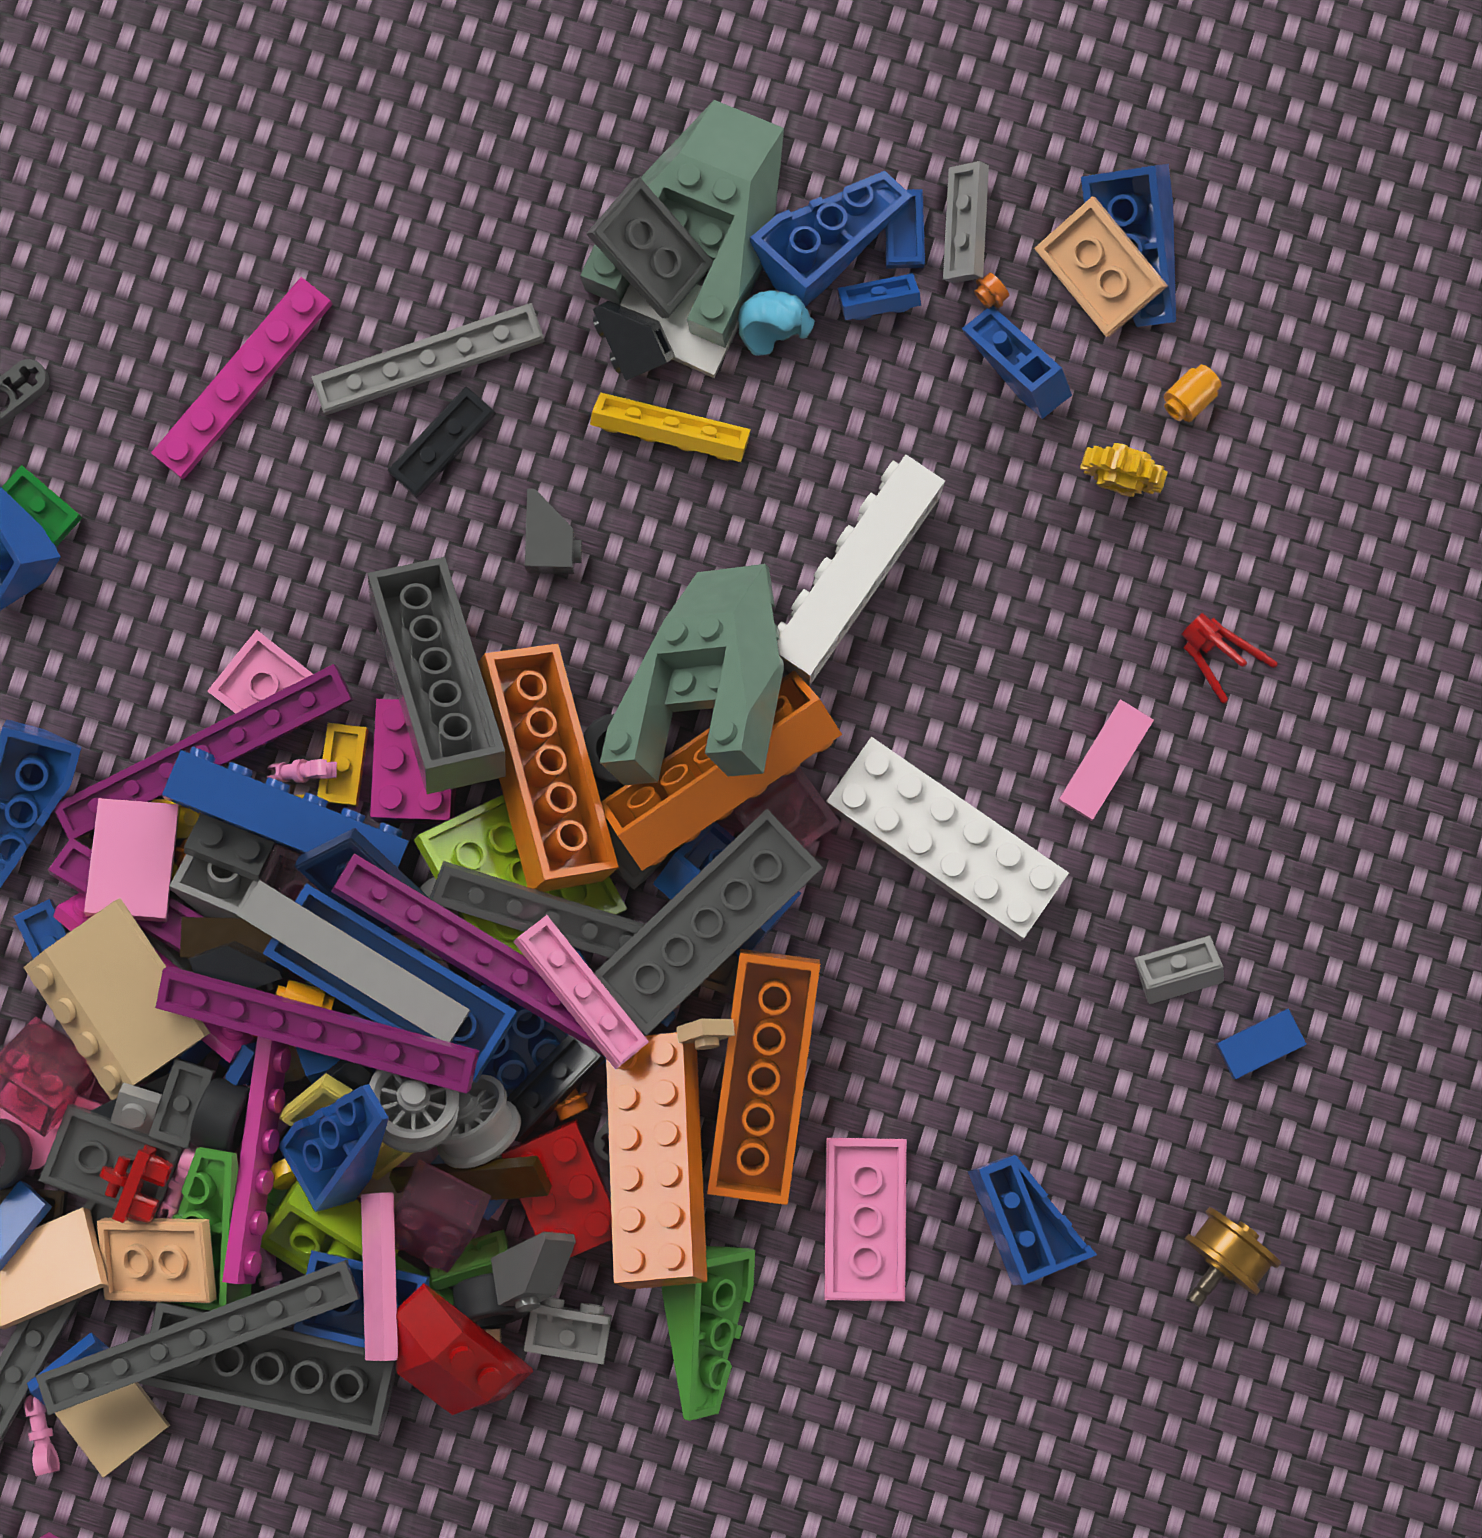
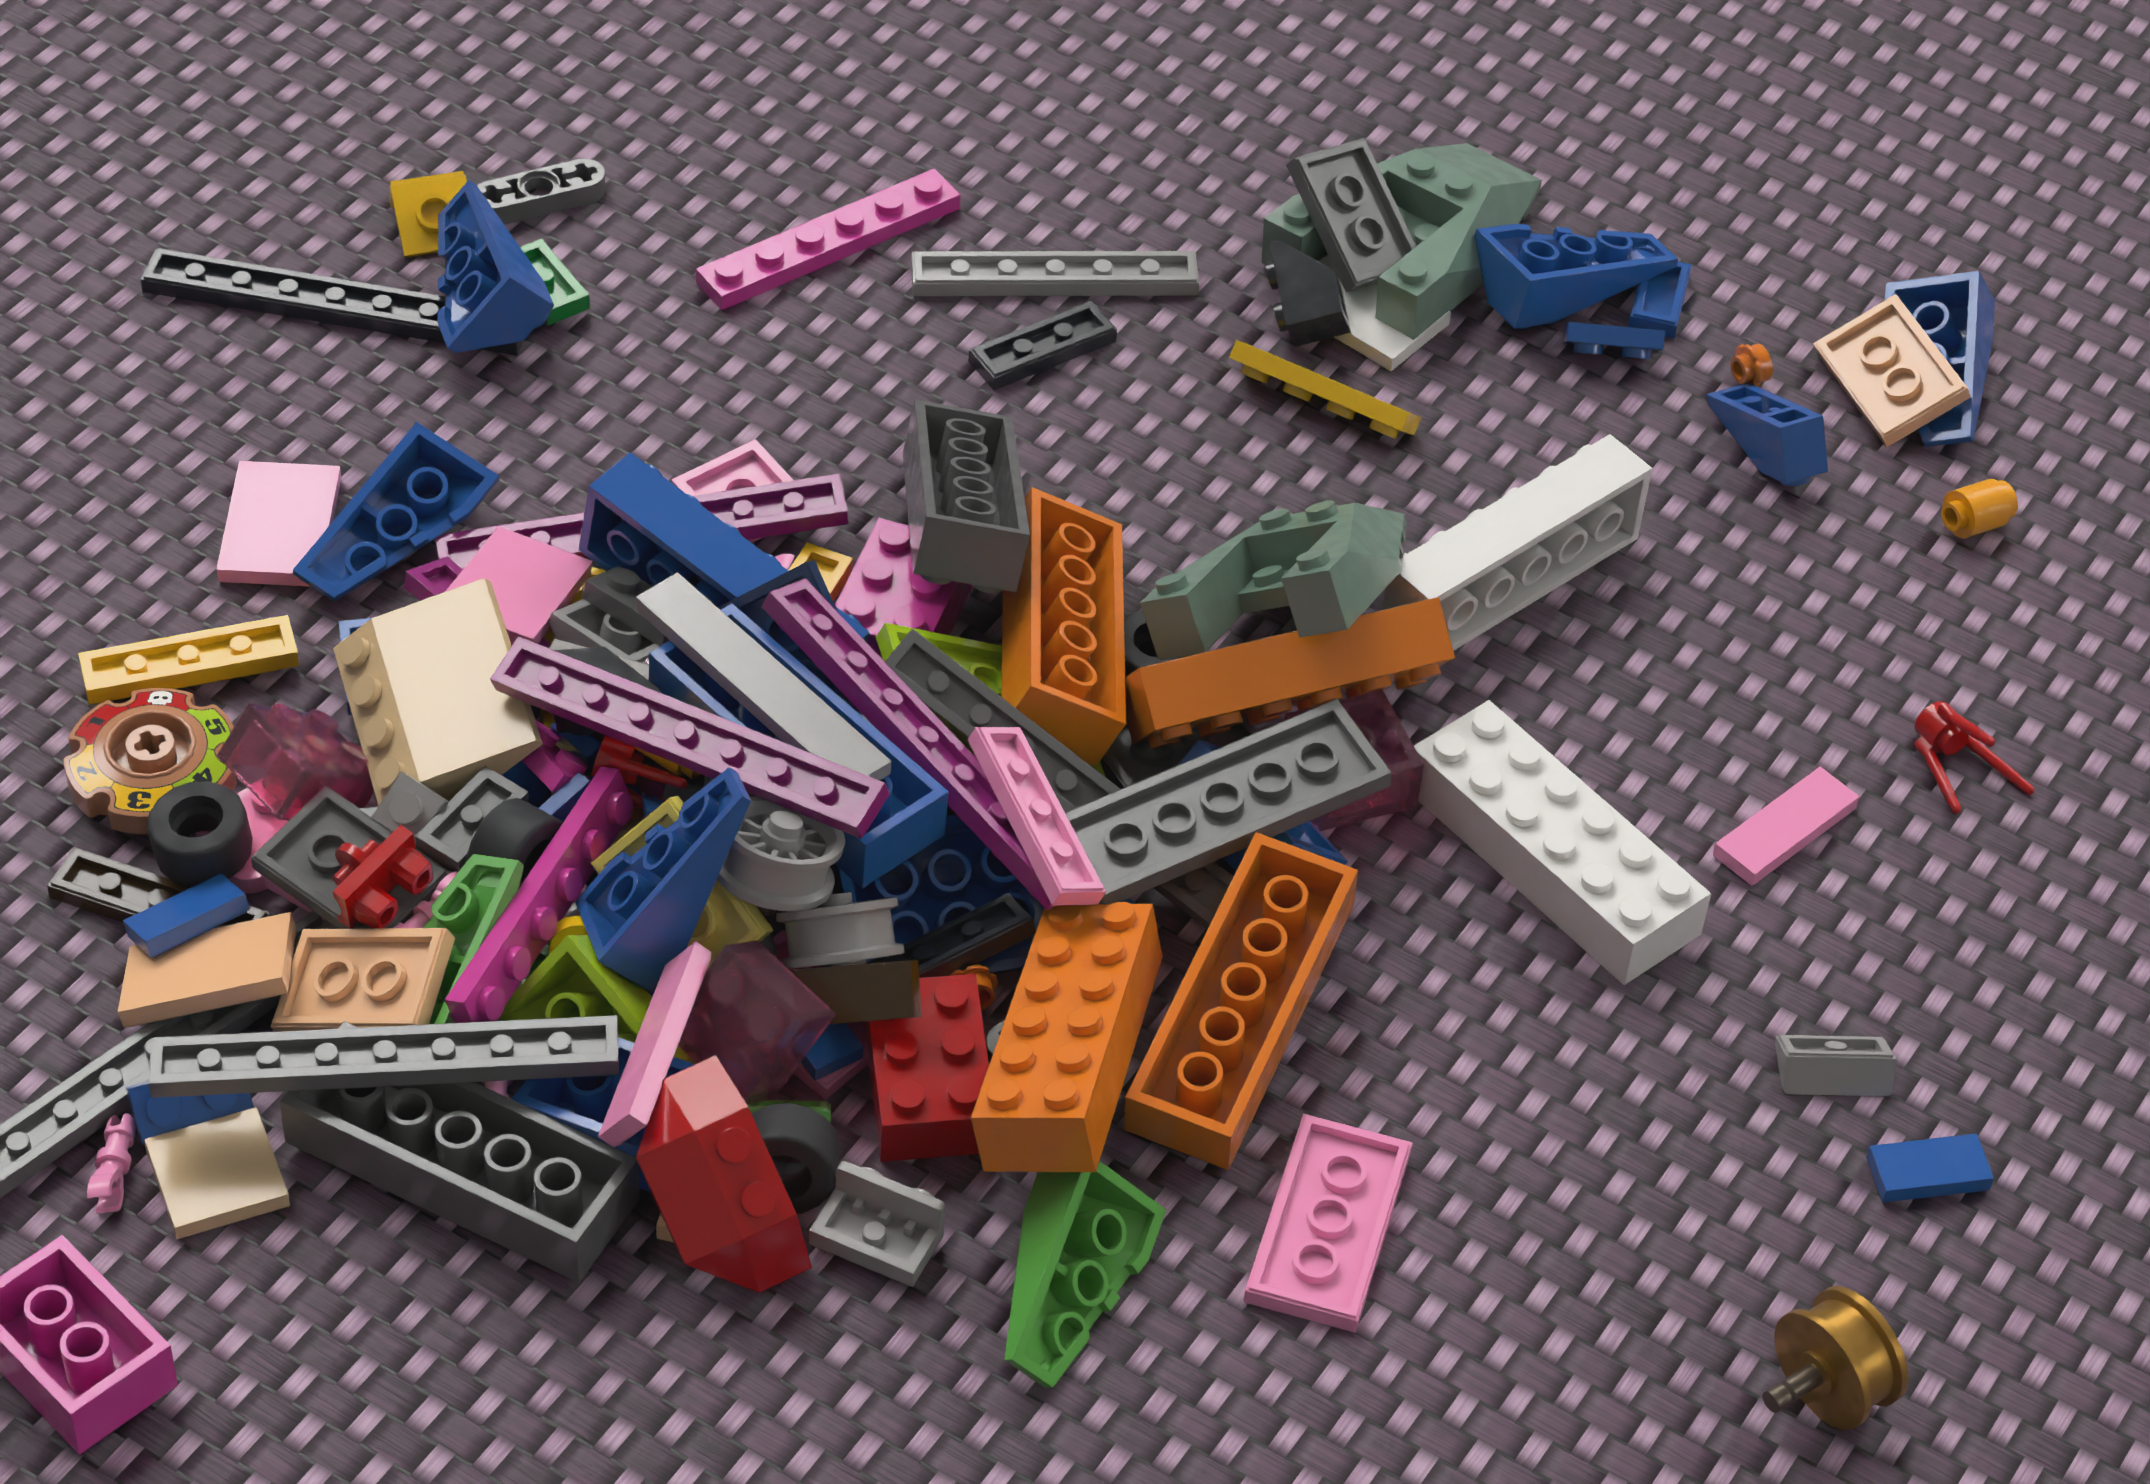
camera: 10 degrees right, 35 degrees down
dark grey slope [491,1232,576,1312] -> none
dark grey slope [525,489,582,574] -> none
tan plate [676,1019,735,1050] -> none
medium azure hair [738,290,815,356] -> none
light grey plate [943,161,989,283] -> none
blue wedge [968,1155,1097,1285] -> none
yellow gear [1080,443,1168,497] -> none

